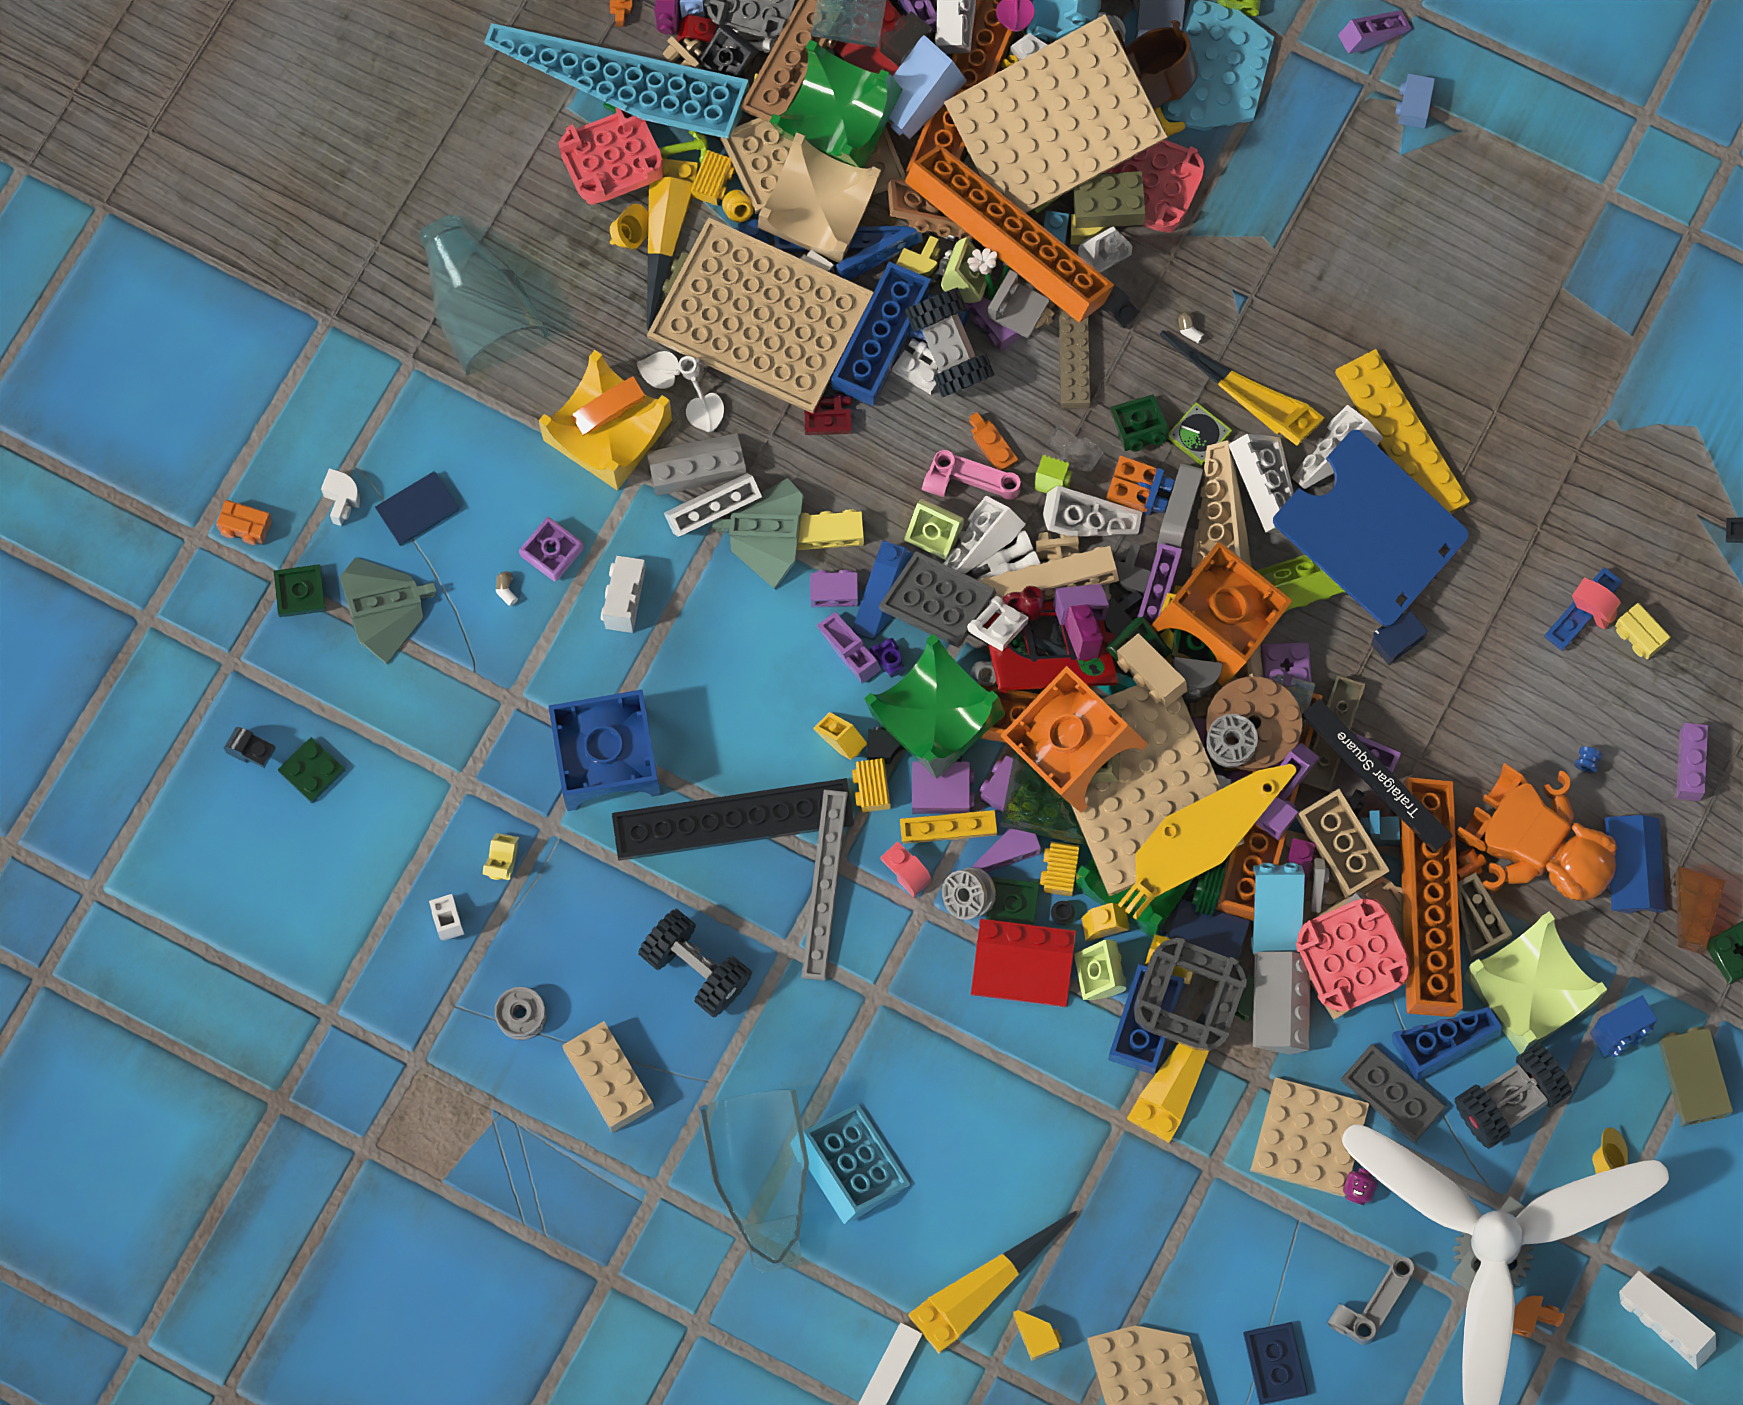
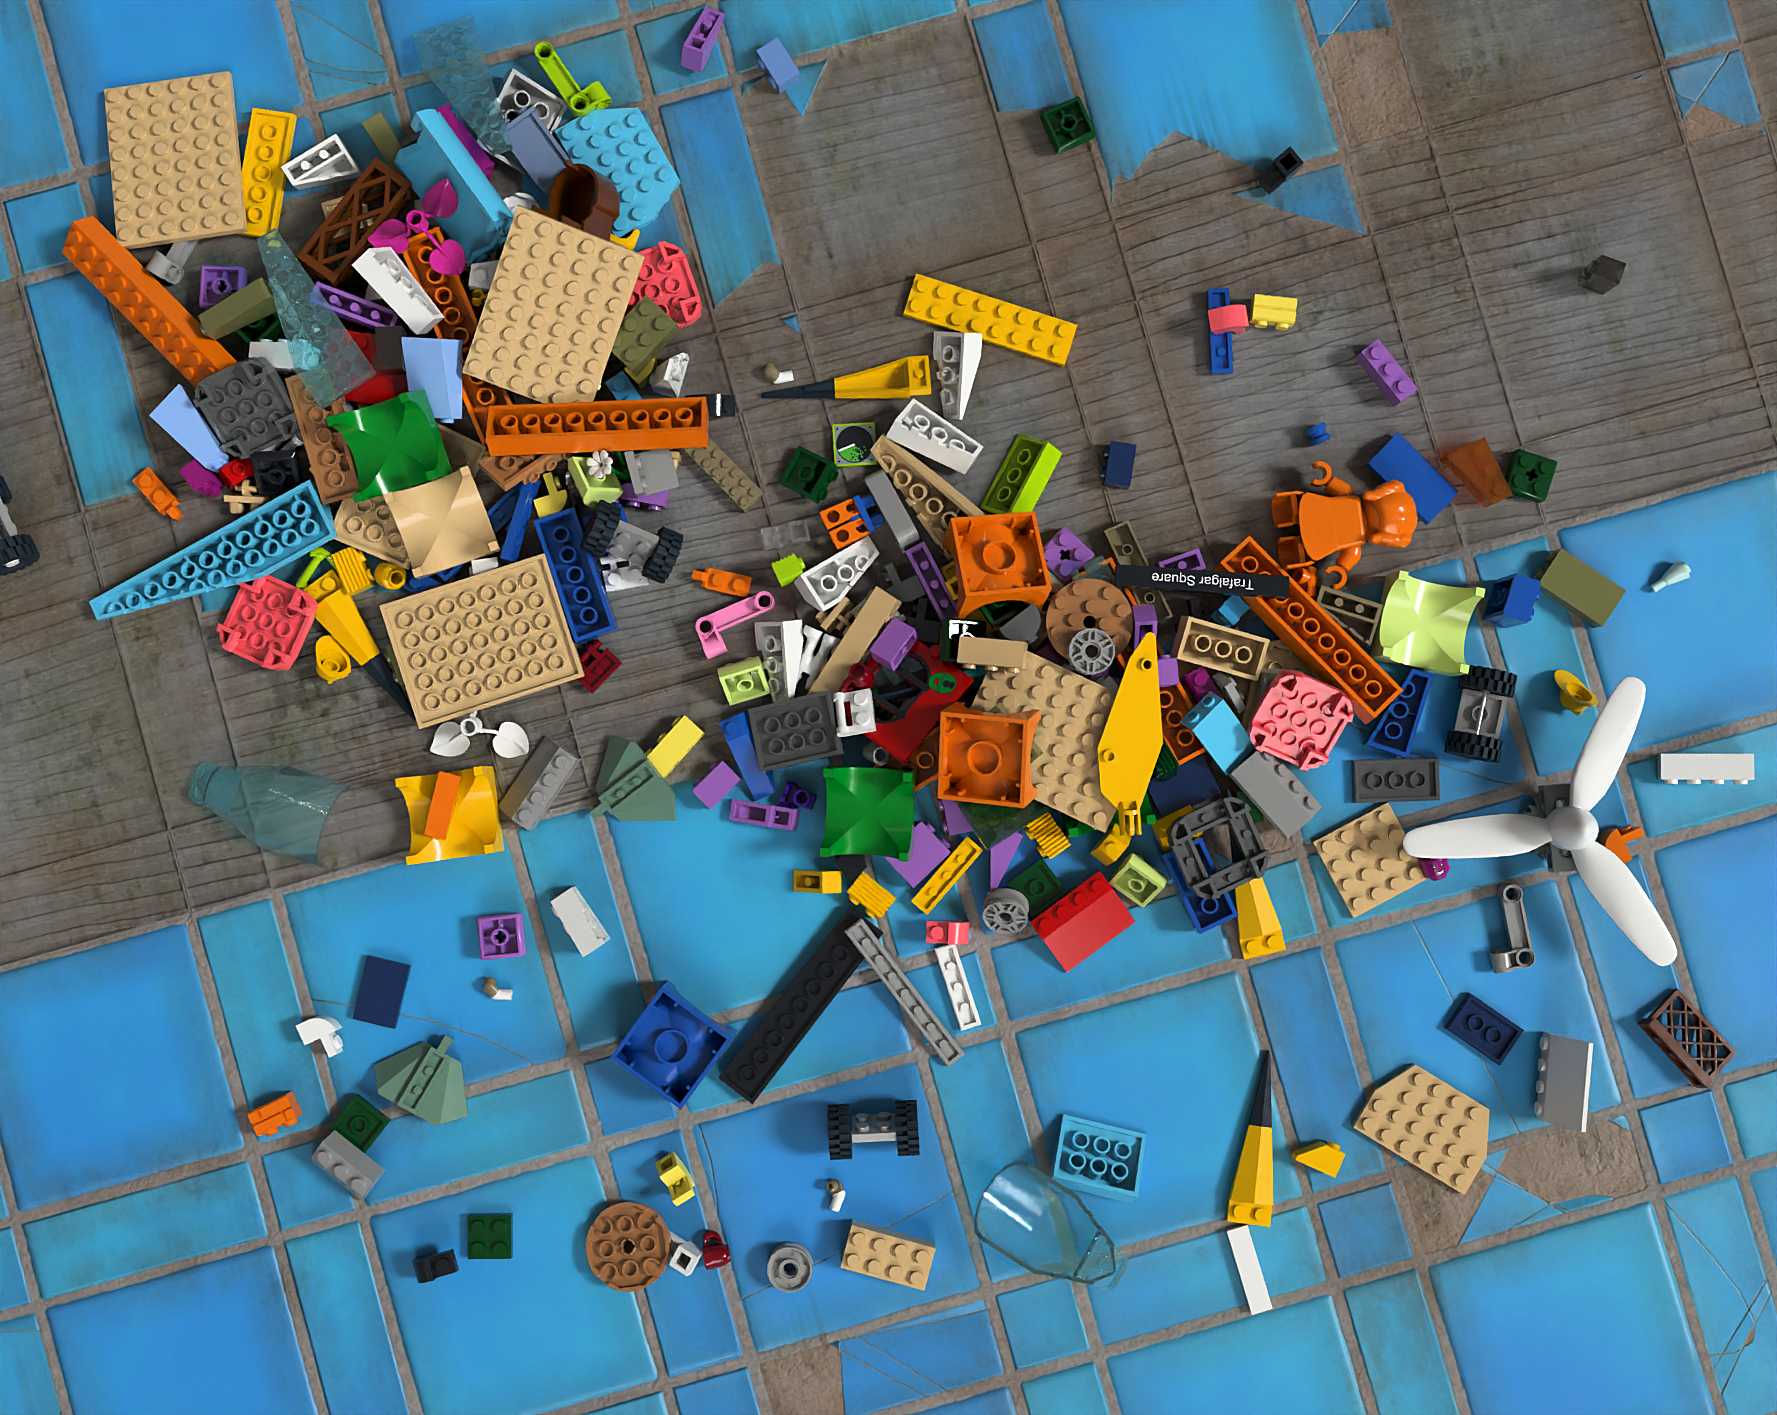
camera: 45 degrees left, 15 degrees up
white brick [664,473,762,537] -> none
black plate [1051,901,1075,925] -> none
magenta brick [1064,604,1103,660] -> none
blue door [1273,429,1468,626] -> none
none -> light grey slope [311,1130,385,1201]
none -> medium nougat plate [586,1201,672,1292]
none -> dark red piece [702,1230,731,1270]
none -> arm [826,1179,846,1212]
none -> white tile [934,944,981,1031]
none -> dark green brick [1040,96,1096,154]

